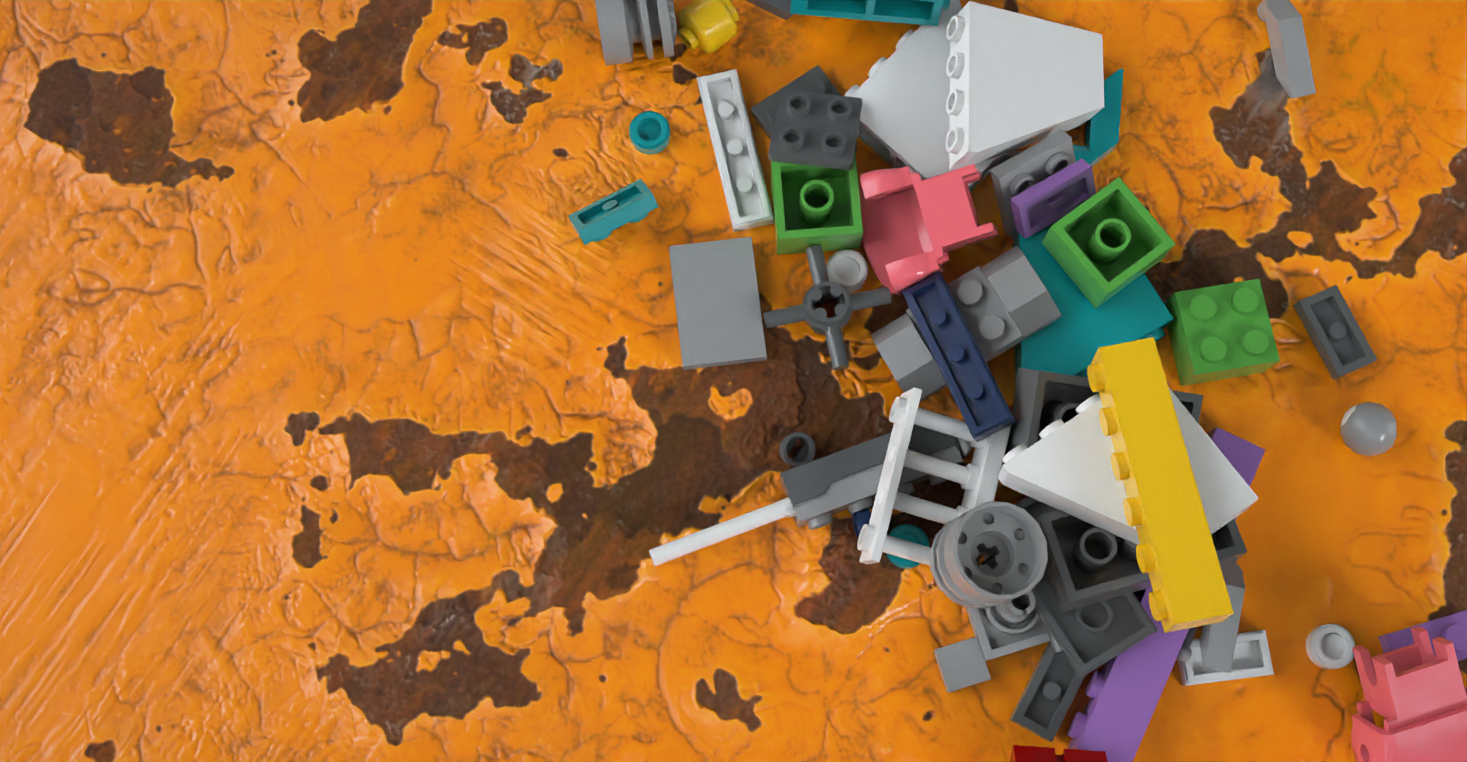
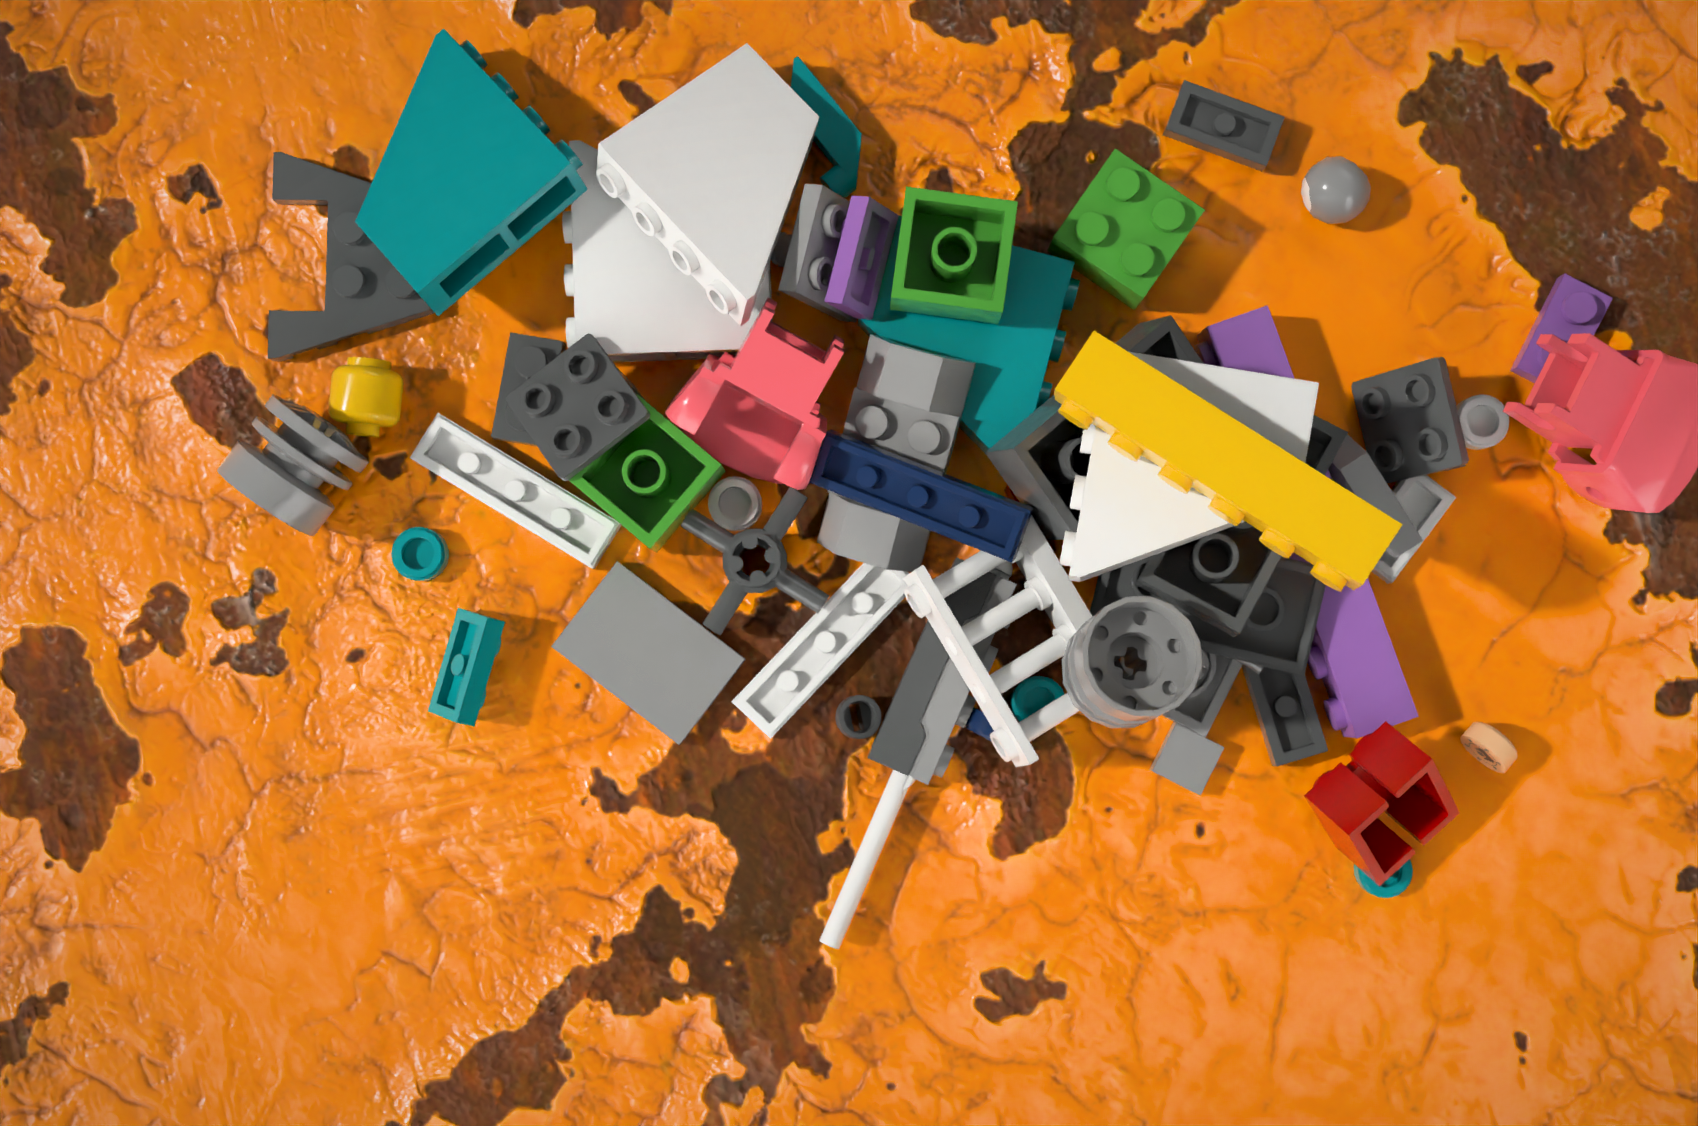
camera: 45 degrees left, 10 degrees up
none -> white tile [731,563,909,739]
none -> dark grey bracket [1351,357,1469,484]

